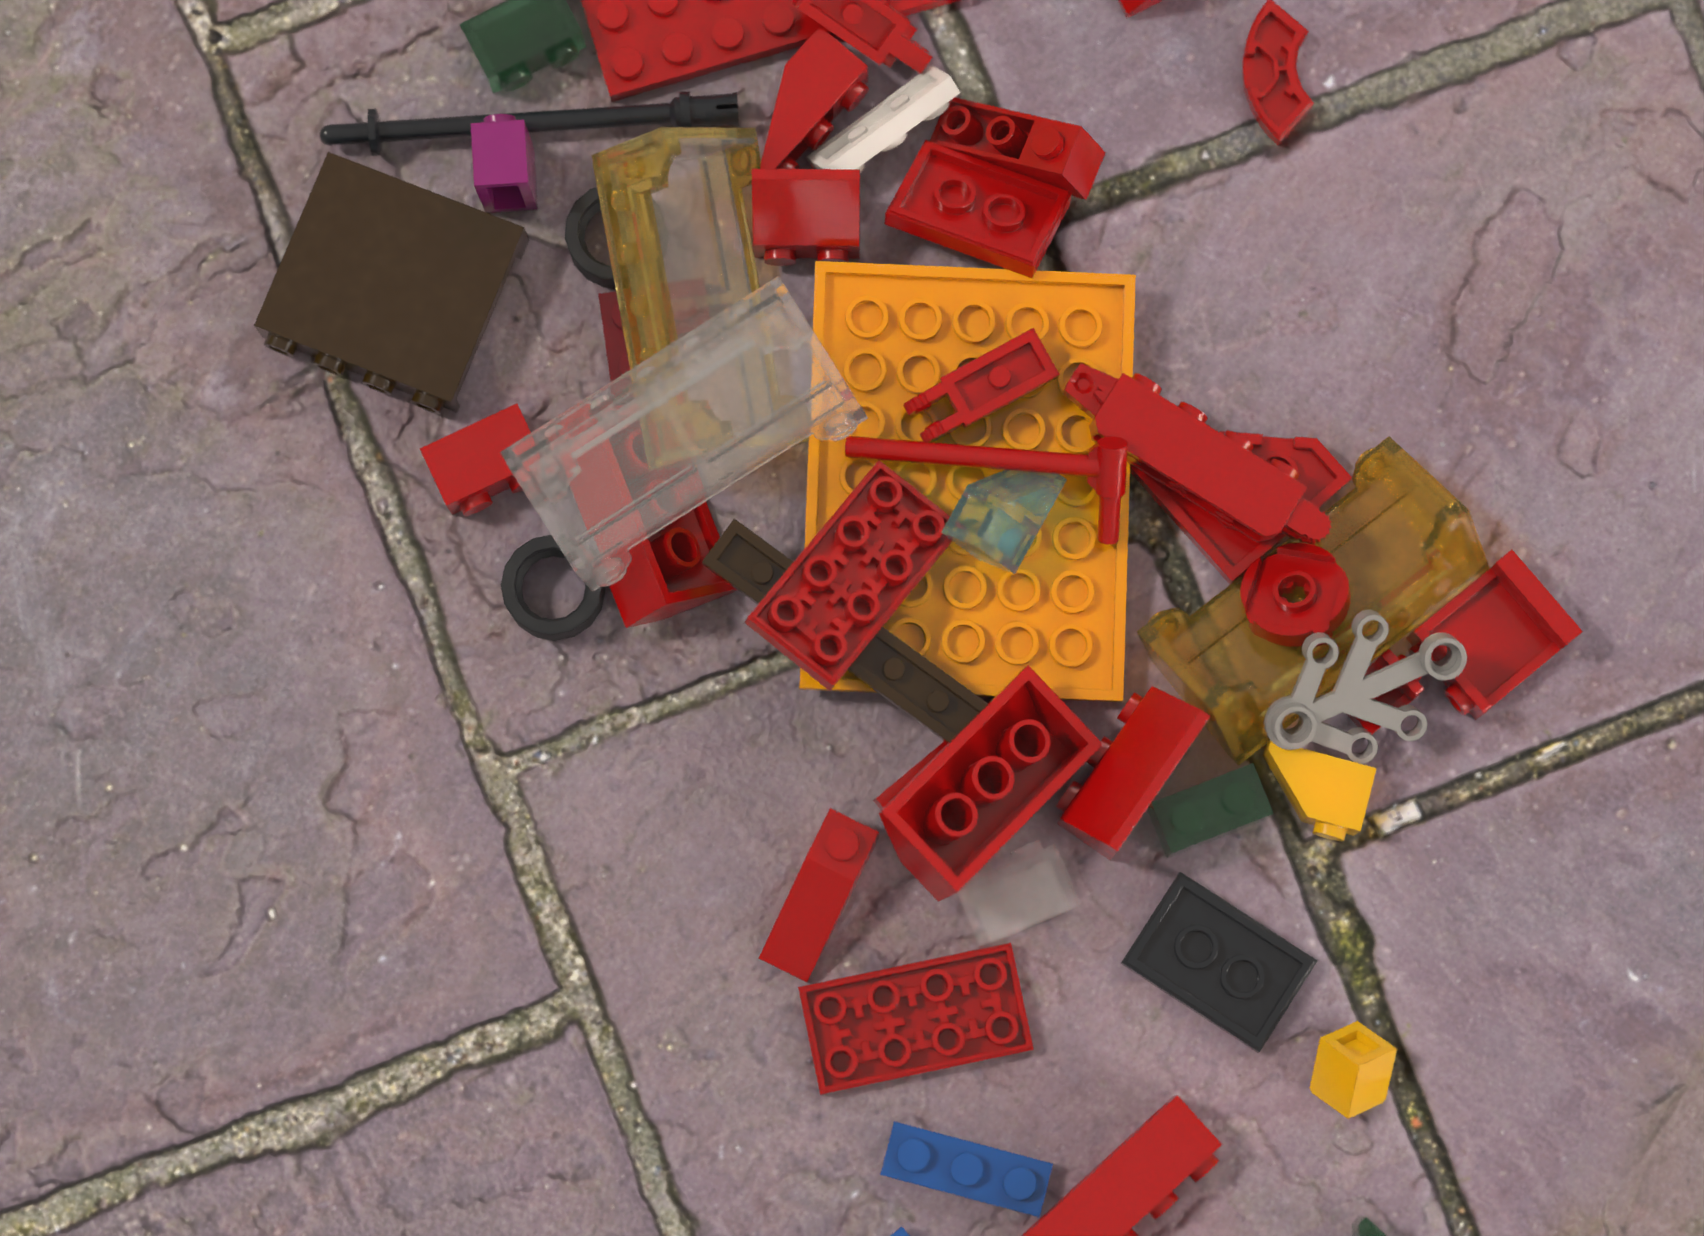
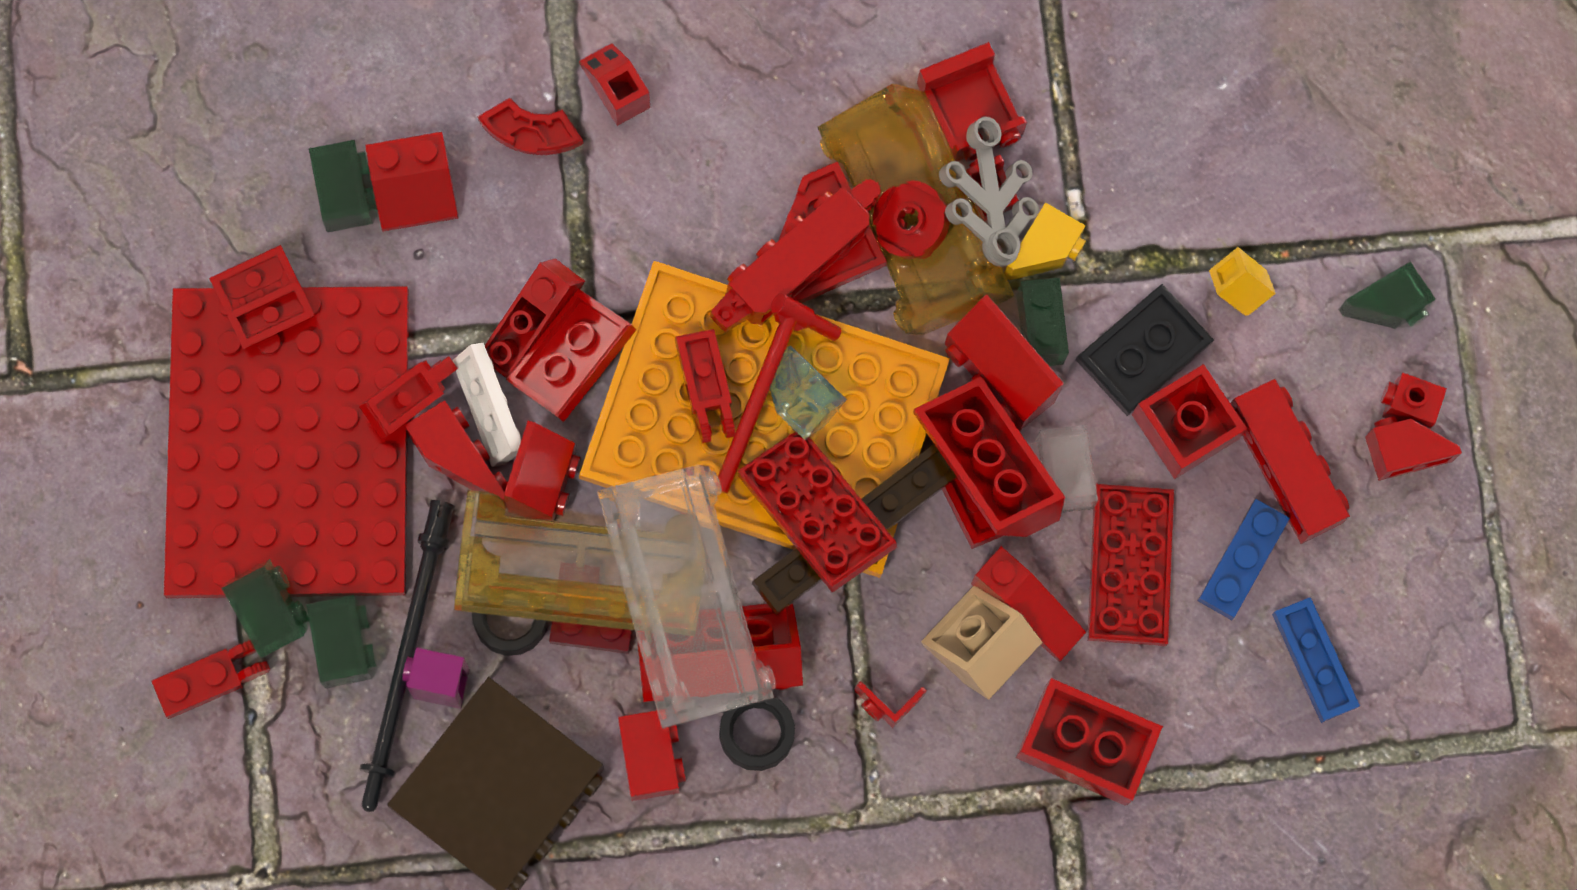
camera: 85 degrees left, 5 degrees down
none -> red slope [579,43,650,126]
none -> red bracket [854,681,927,728]
none -> tan slope [921,586,1042,700]
none -> red brick [1016,678,1163,806]
none -> red slope [1132,364,1247,479]

